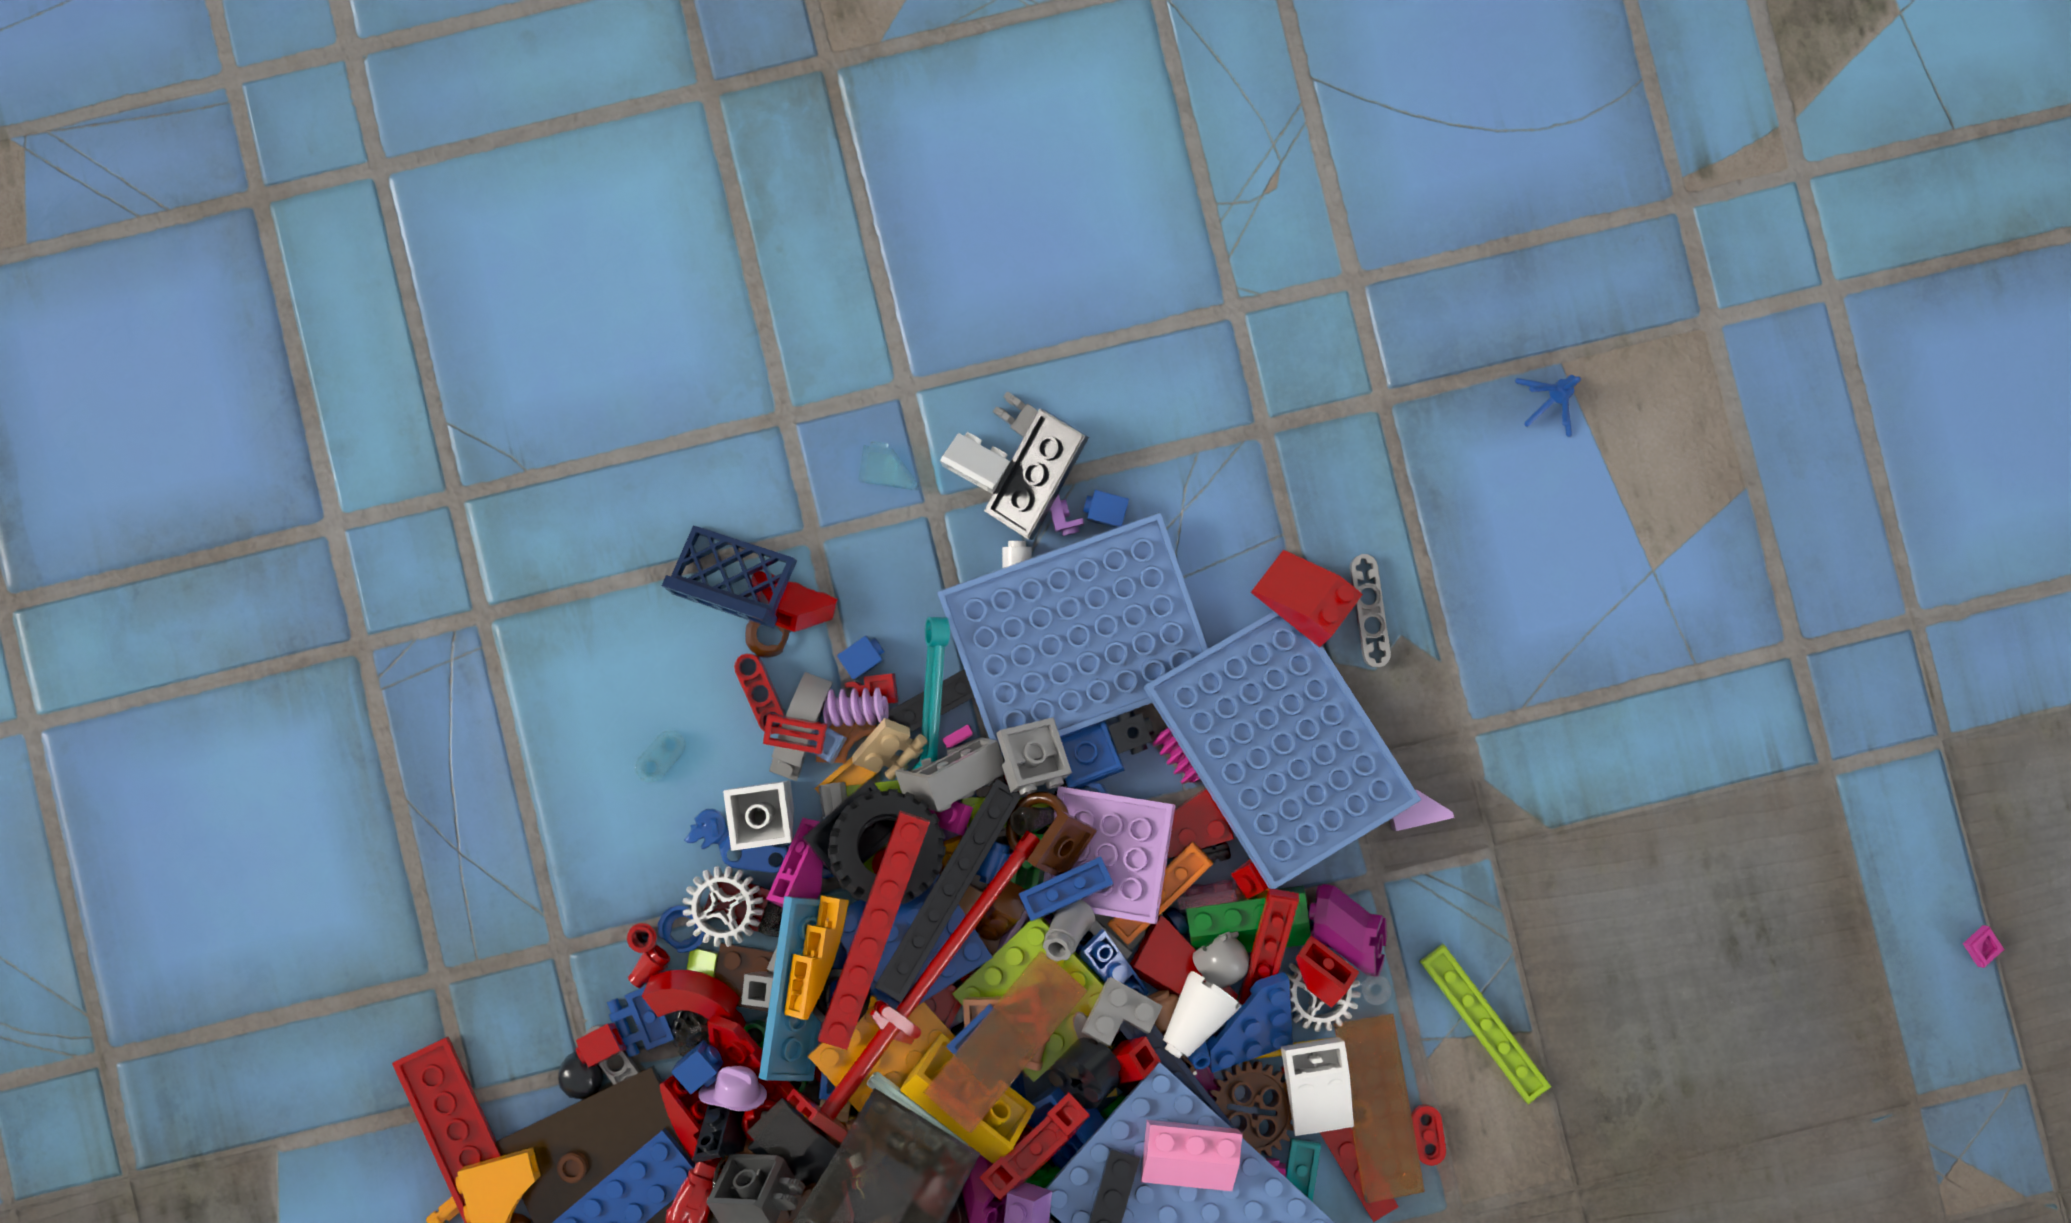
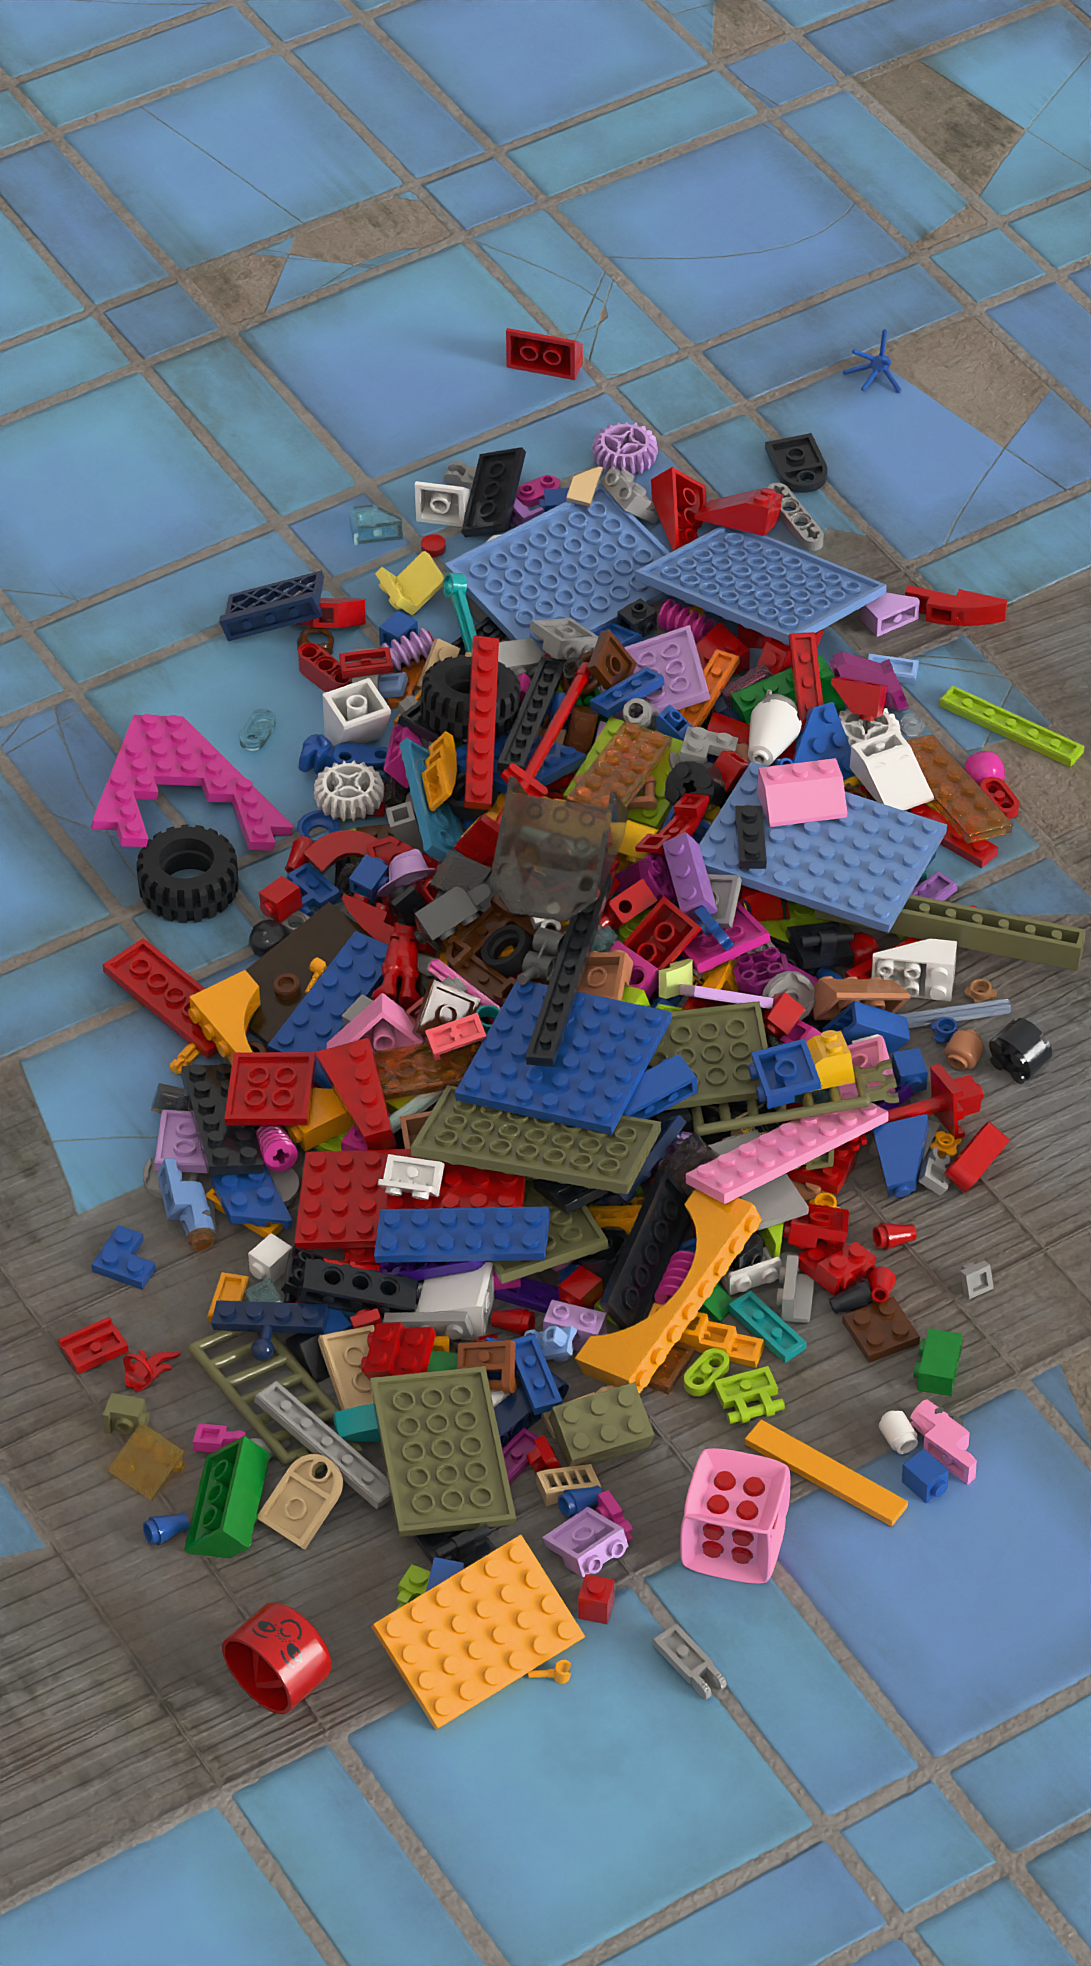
camera: 15 degrees left, 40 degrees down
red cone [627,923,657,953] -> none
none -> dark pink wing [91,714,293,851]
none -> black tyre [136,824,239,923]
none -> light orange hand [305,957,327,994]
none -> light yellow bracket [375,551,444,616]
none -> red tile [421,534,446,557]
none -> red slope [506,328,583,380]
none -> dark pink plate [516,475,560,508]
none -> tan slope [567,467,603,507]
none -> lavender gear [592,422,658,476]
none -> light grey plate [600,467,659,524]
none -> red wedge [651,467,707,551]
none -> black plate [765,433,828,493]
none -> light blue tile [868,654,919,684]
none -> red slope [905,585,1007,626]
none -> dark pink hair [964,751,1005,787]

